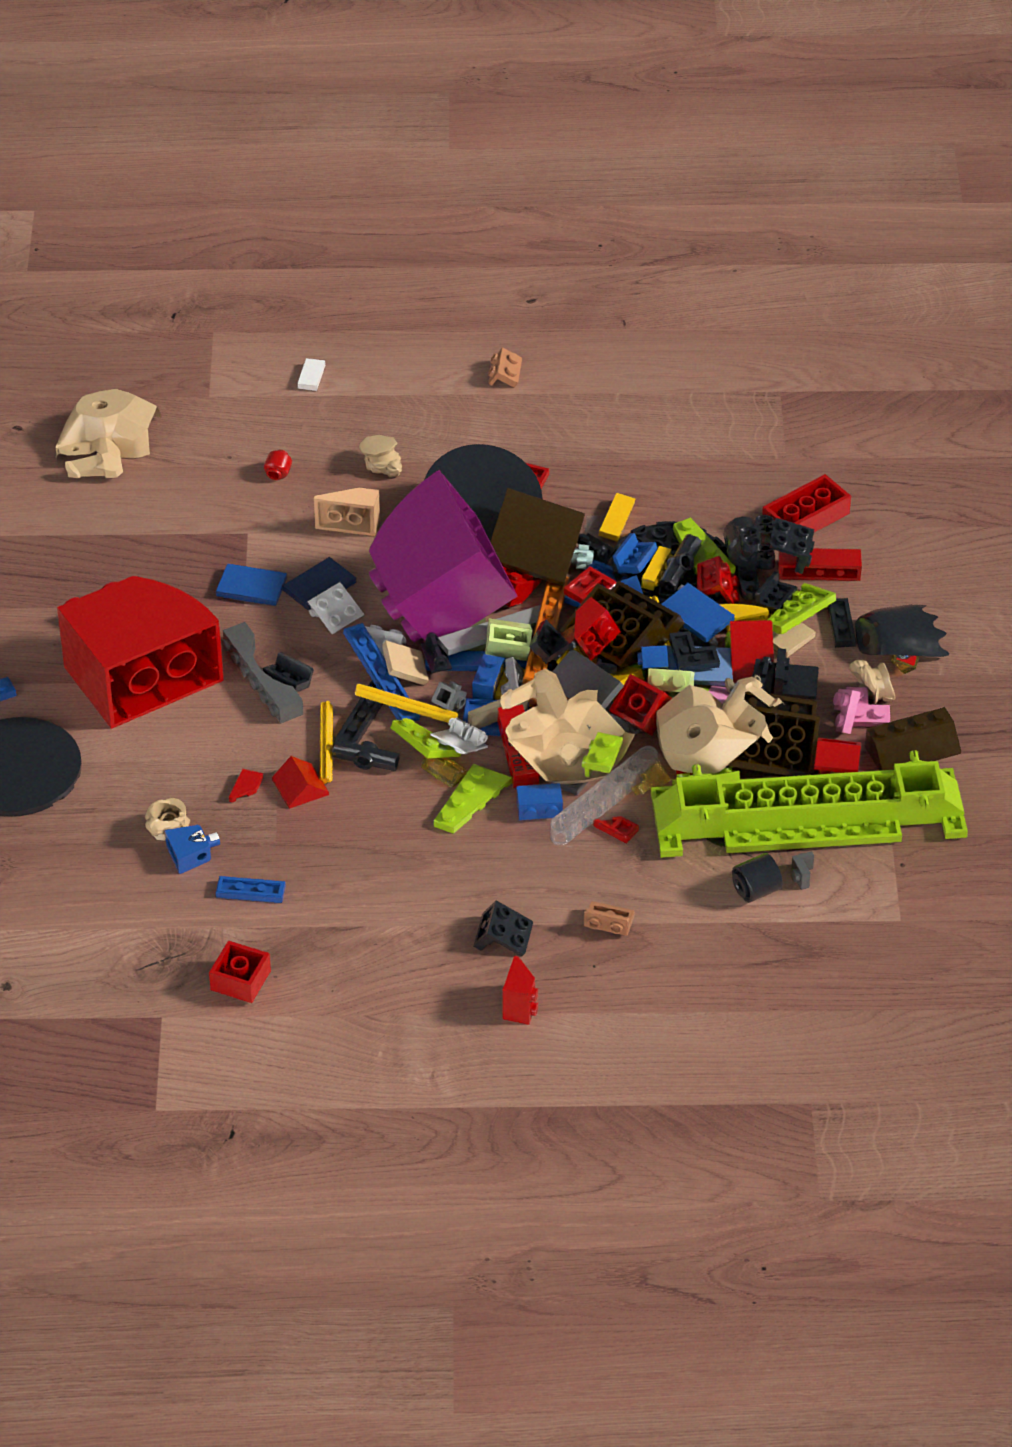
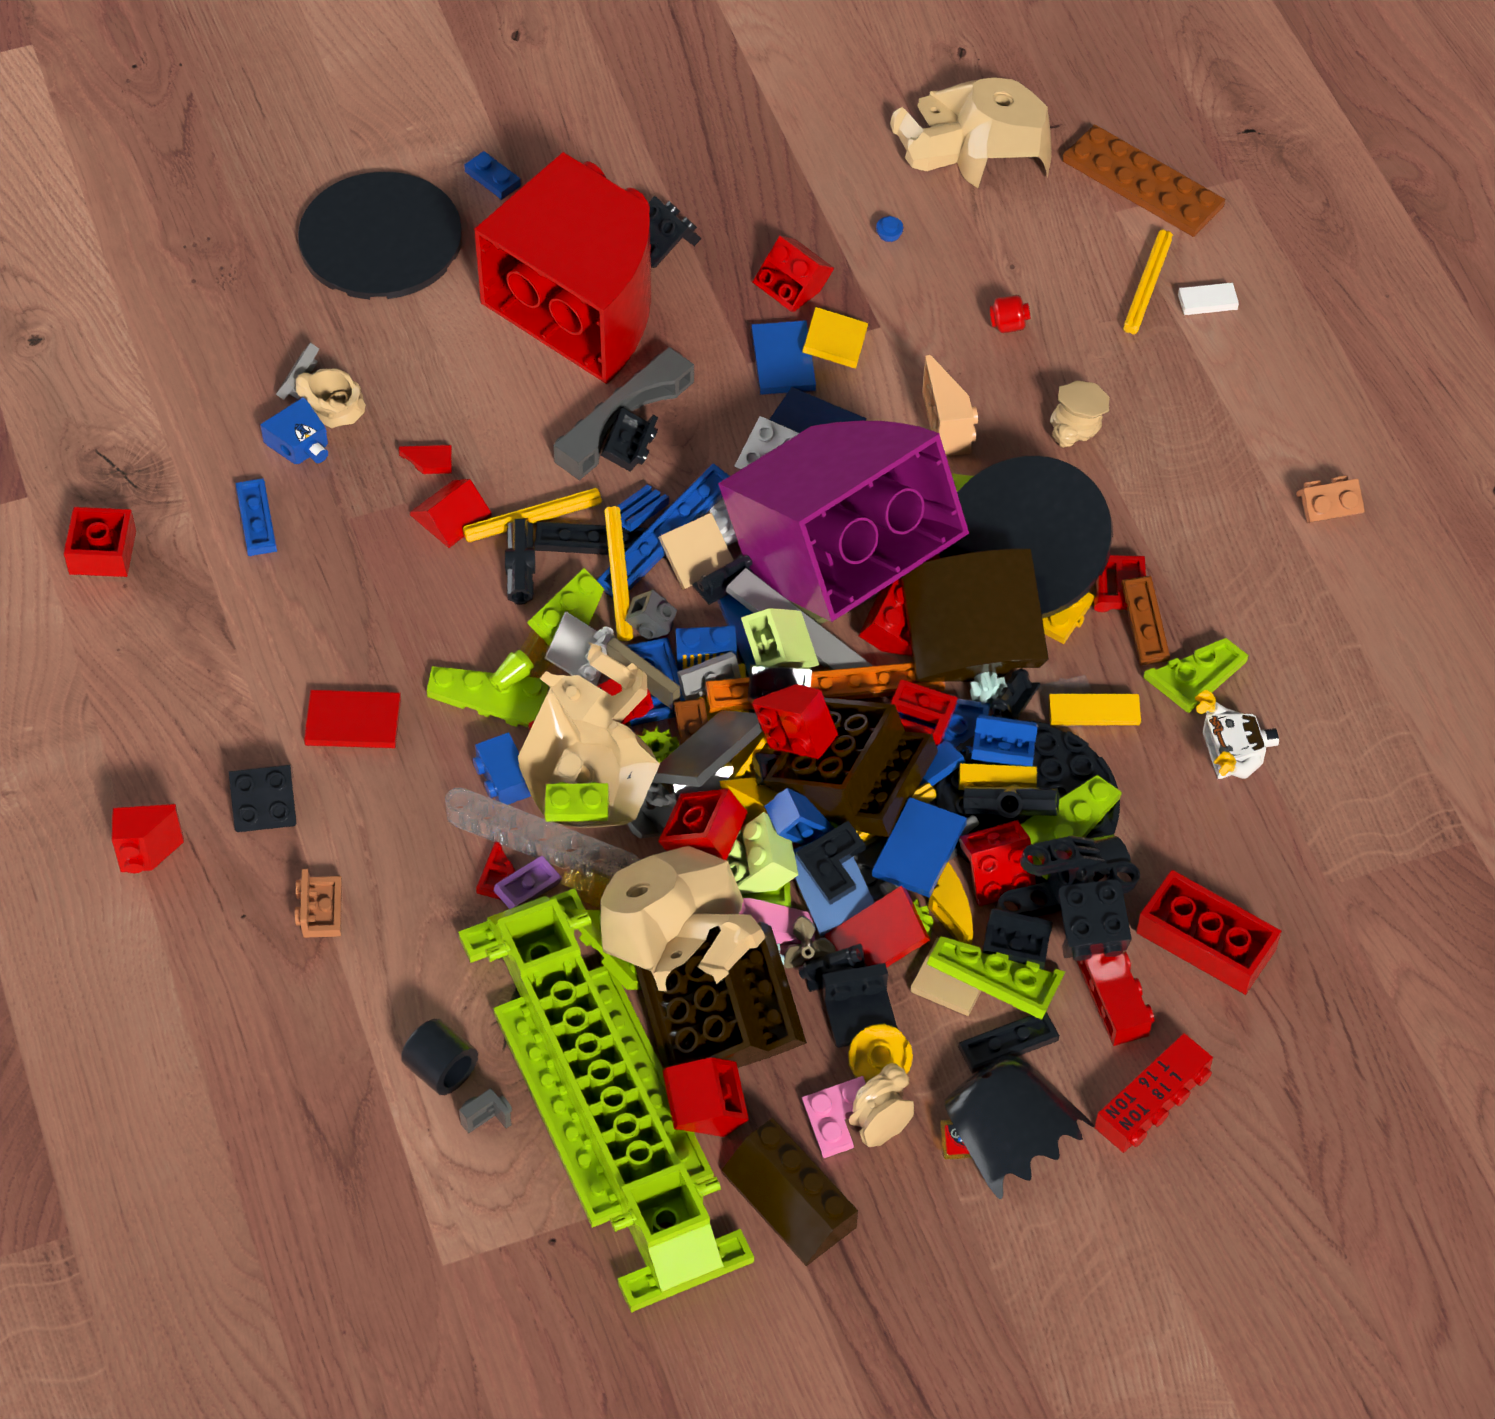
camera: 70 degrees right, 10 degrees up
bright pink plate [833,689,860,734] -> none
none -> light grey hinge [276,343,319,400]
none -> red tile [304,690,401,748]
none -> lime cone [489,650,534,692]
none -> medium lavender plate [493,856,562,909]
none -> blue tile [618,484,669,532]
none -> red slope [752,236,834,312]
none -> yellow tile [803,307,868,369]
none -> yellow tile [848,1024,913,1083]
none -> blue plate [876,216,903,242]
none -> dark orange plate [1063,124,1226,237]
none -> red brick [1095,1033,1213,1153]
none -> dark orange tile [1121,575,1170,666]
none -> yellow axle [1123,229,1173,334]
none -> lime wing [1144,638,1249,713]
none -> torso [1195,690,1279,779]

